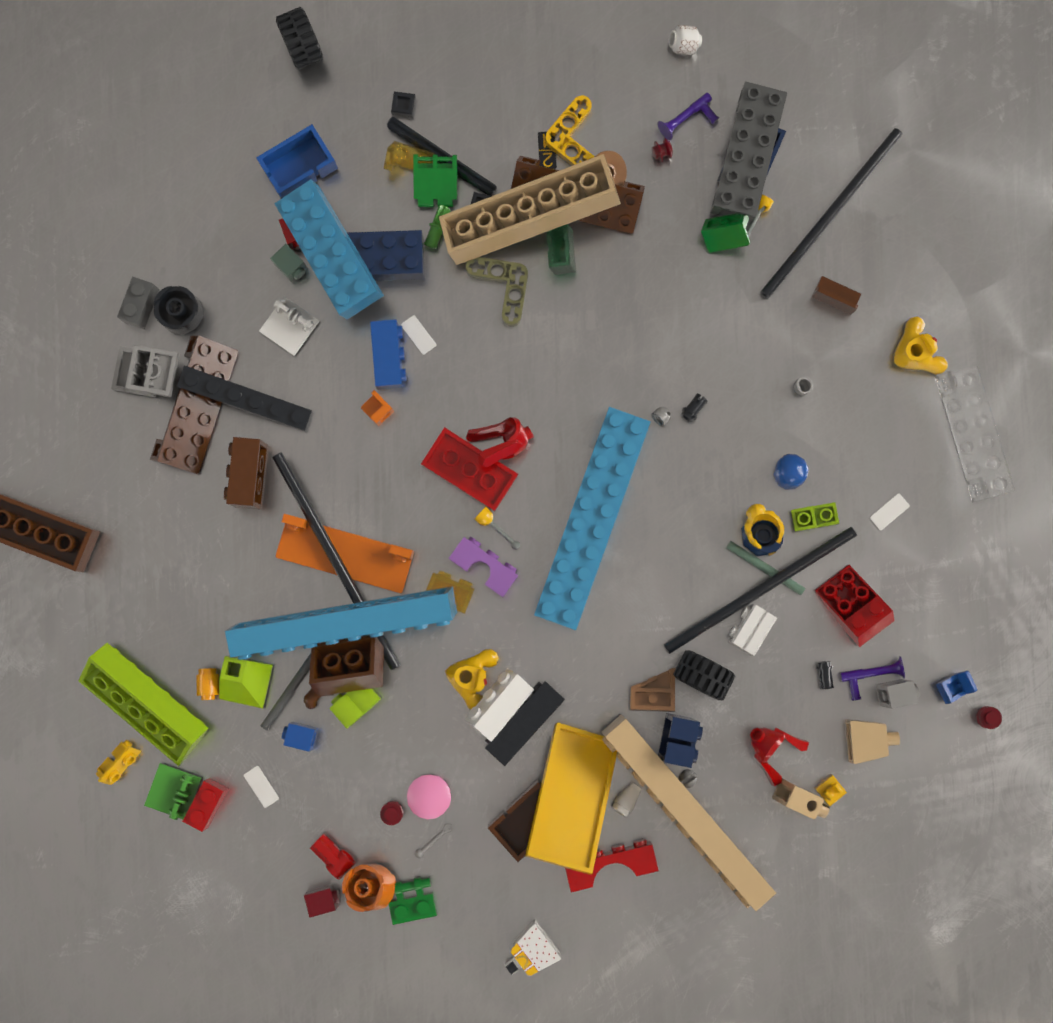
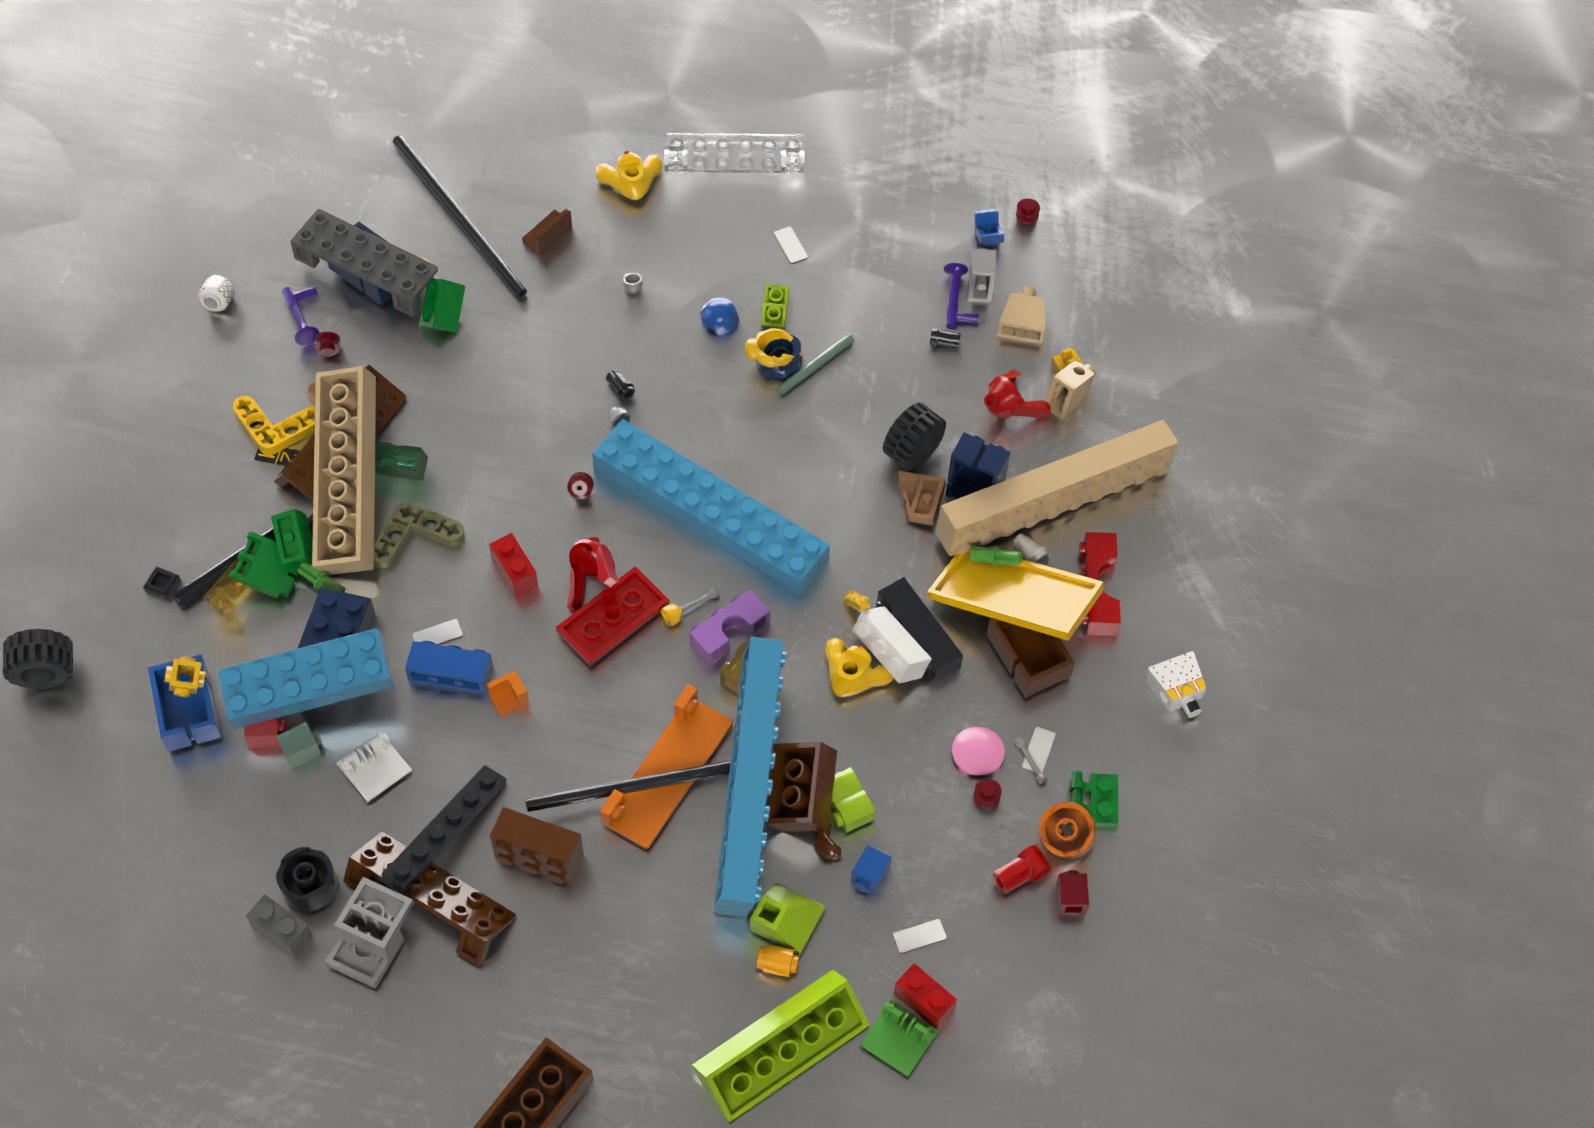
camera: 75 degrees left, 25 degrees down
yellow hinge [96,739,142,785] -> none
dark grey bar [260,653,311,731] -> none
black piece [664,527,857,654] -> none
white brick [728,604,777,656] -> none
red slope [815,564,894,647] -> none
none -> yellow brick [164,657,206,697]
none -> green panel [271,509,313,567]
none -> red brick [489,533,538,598]
none -> dark red wheel [567,472,594,499]
none -> yellow axle [842,590,871,612]
none -> bright green axle [970,545,1022,567]
none -> white sticker [1022,727,1056,773]

